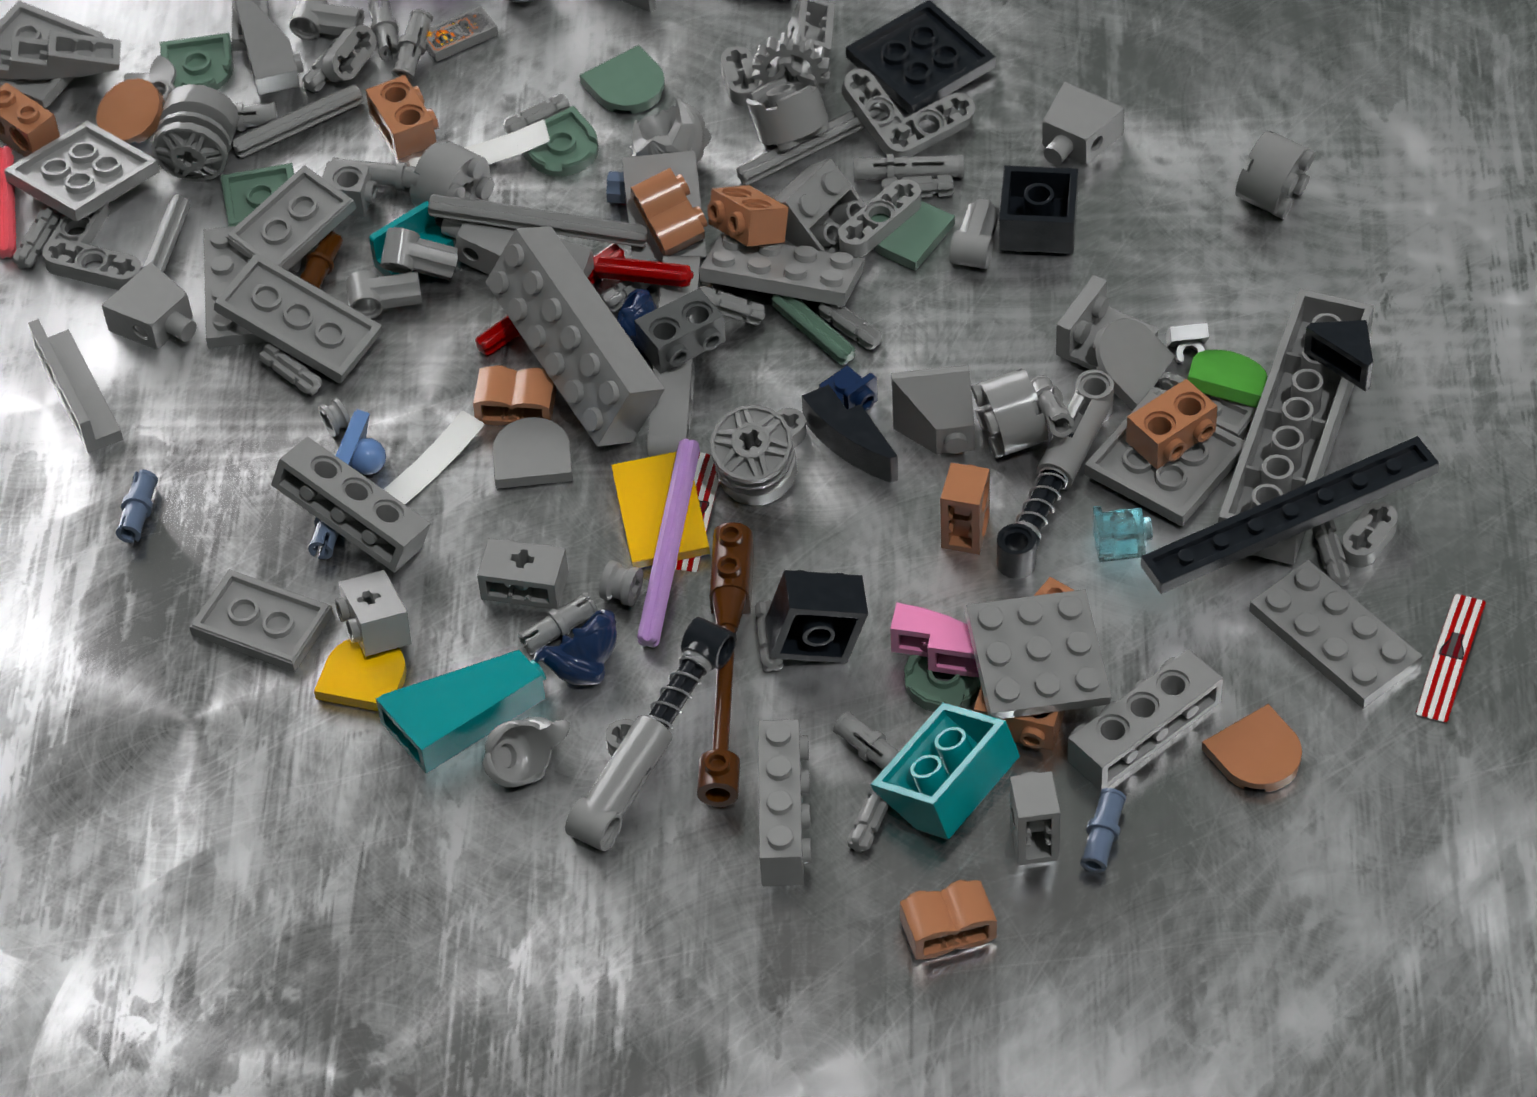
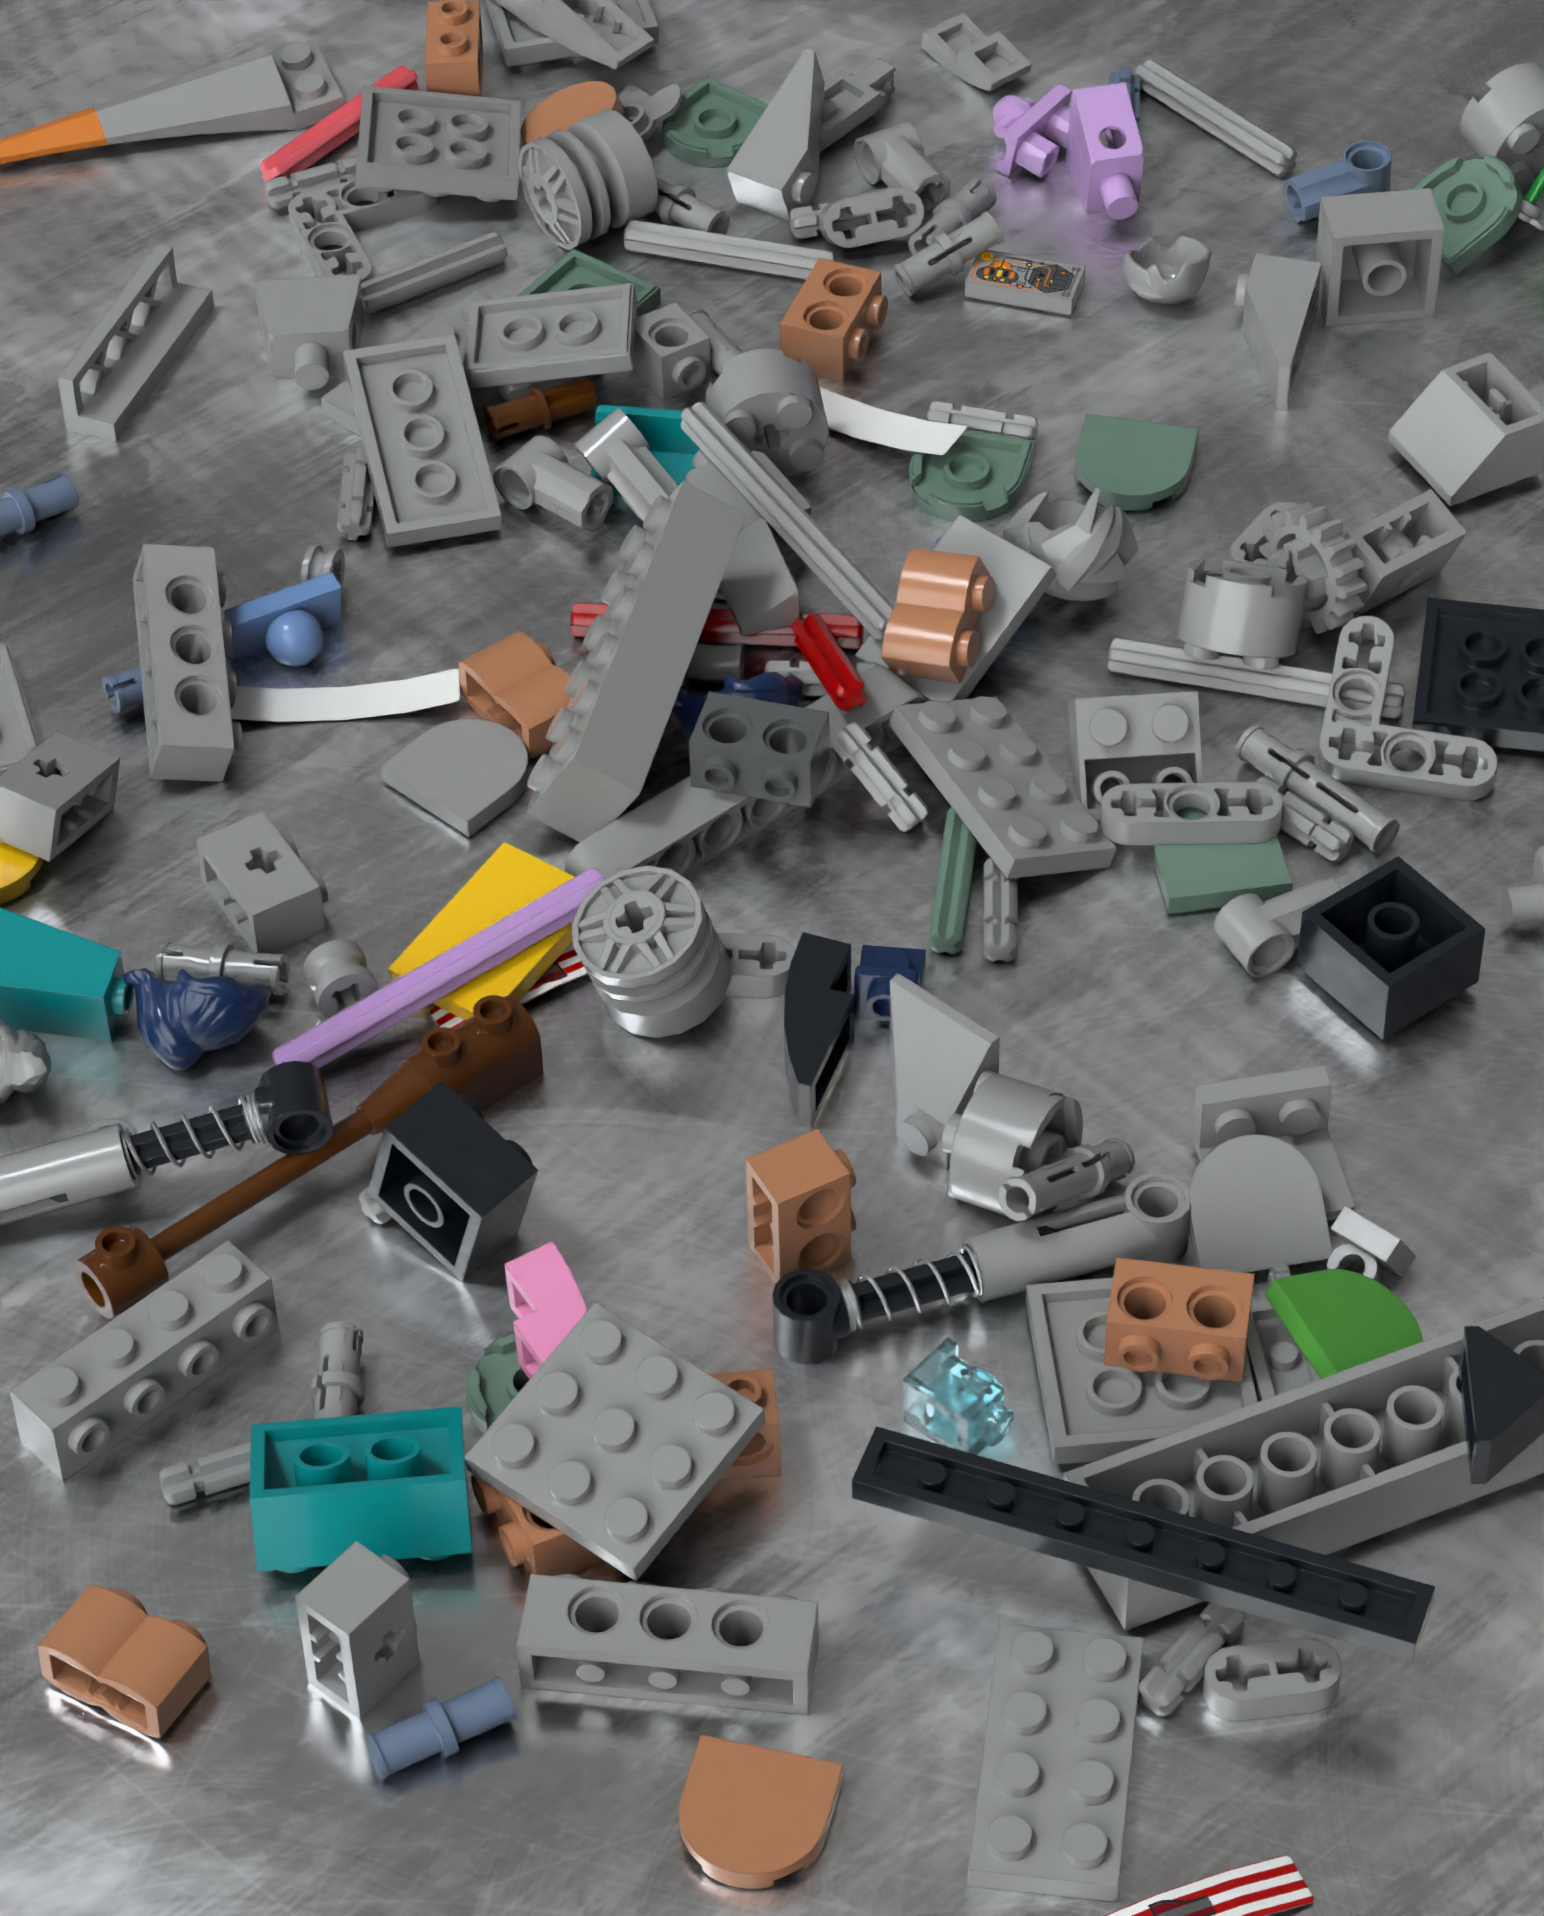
camera: 45 degrees right, 5 degrees down
nougat brick [707,185,789,247] -> none

